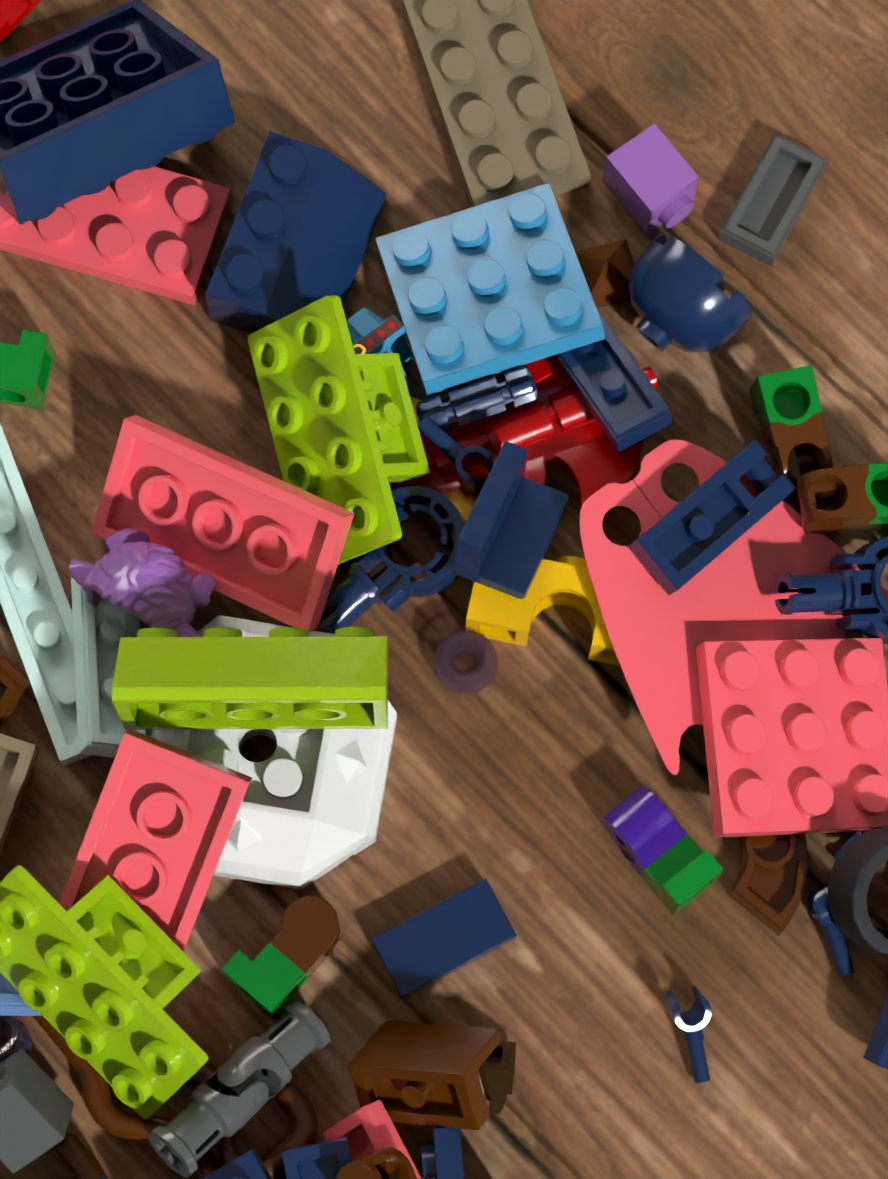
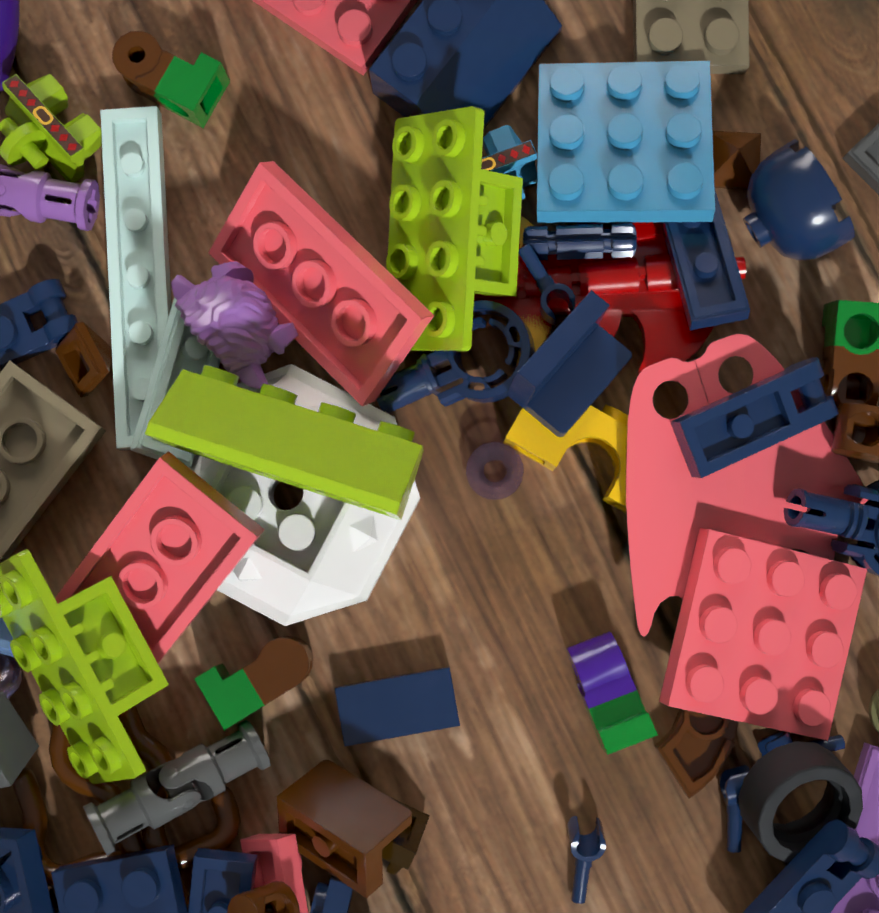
camera: 25 degrees right, 10 degrees up
medium lavender brick [603,123,700,235] -> none

